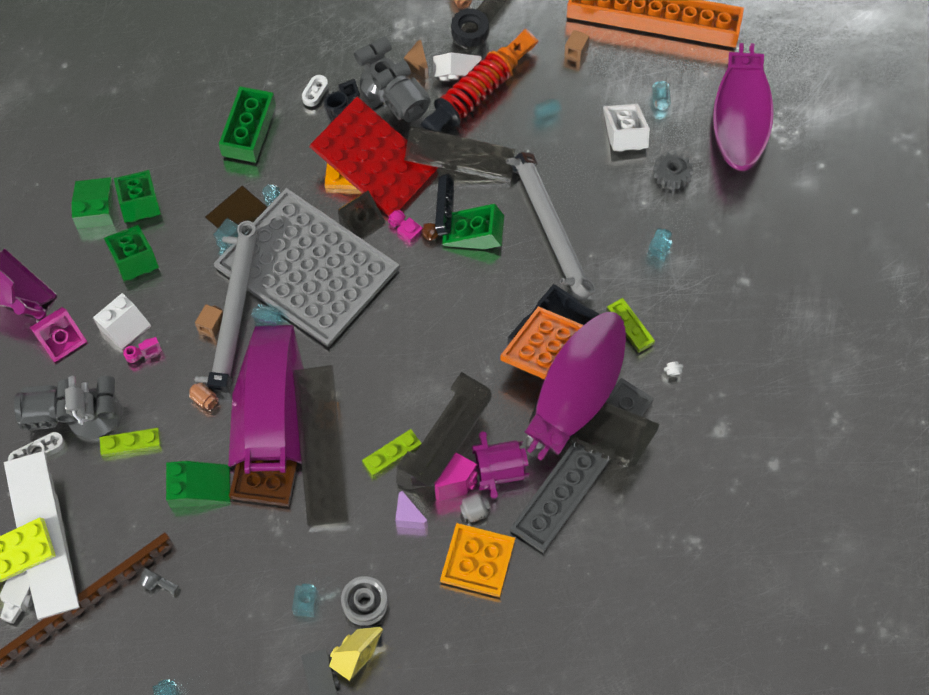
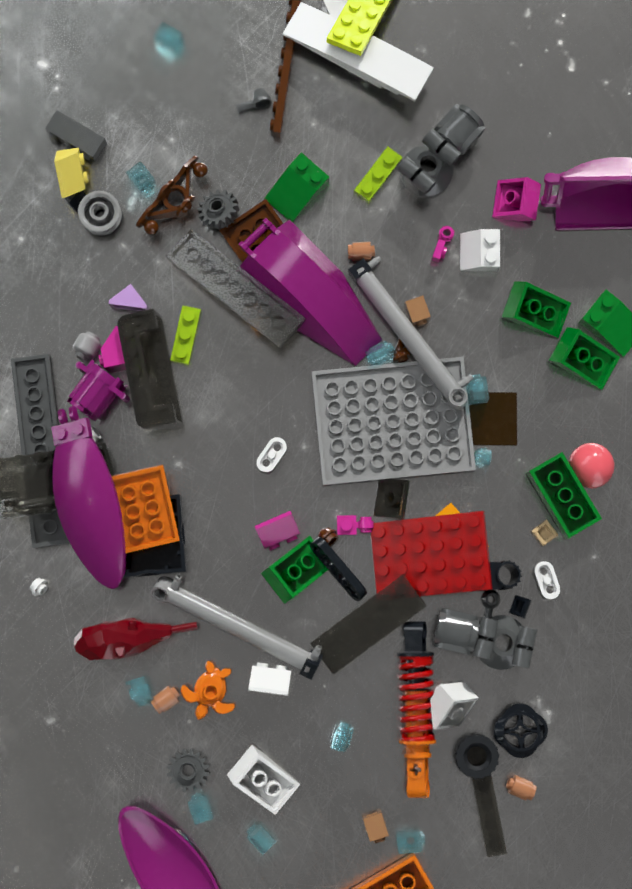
camera: 135 degrees right, 20 degrees up
white beam [8,432,65,461] -> none
light grey piece [65,376,94,425] -> none
medium nougat slope [404,40,429,79] -> none
light orange plate [440,523,515,597] -> none
lime plate [606,298,655,353] -> none
none -> dark red piece [74,618,198,660]
none -> reddish brown piece [136,155,208,235]
none -> nougat brick [151,686,181,714]
none -> orange animal [180,661,235,720]
none -> clear light blue brick [187,792,215,825]
none -> dark grey gear [197,189,240,230]
none -> white slope [248,662,291,695]
none -> dark pink slope [255,511,300,551]
none -> white plate [257,437,287,473]
none -> reddish brown plate [393,339,411,363]
none -> clear light blue brick [396,830,425,854]
none -> black piece [493,703,548,758]
none -> tan tile [531,520,558,547]
none -> coral piece [569,443,614,489]

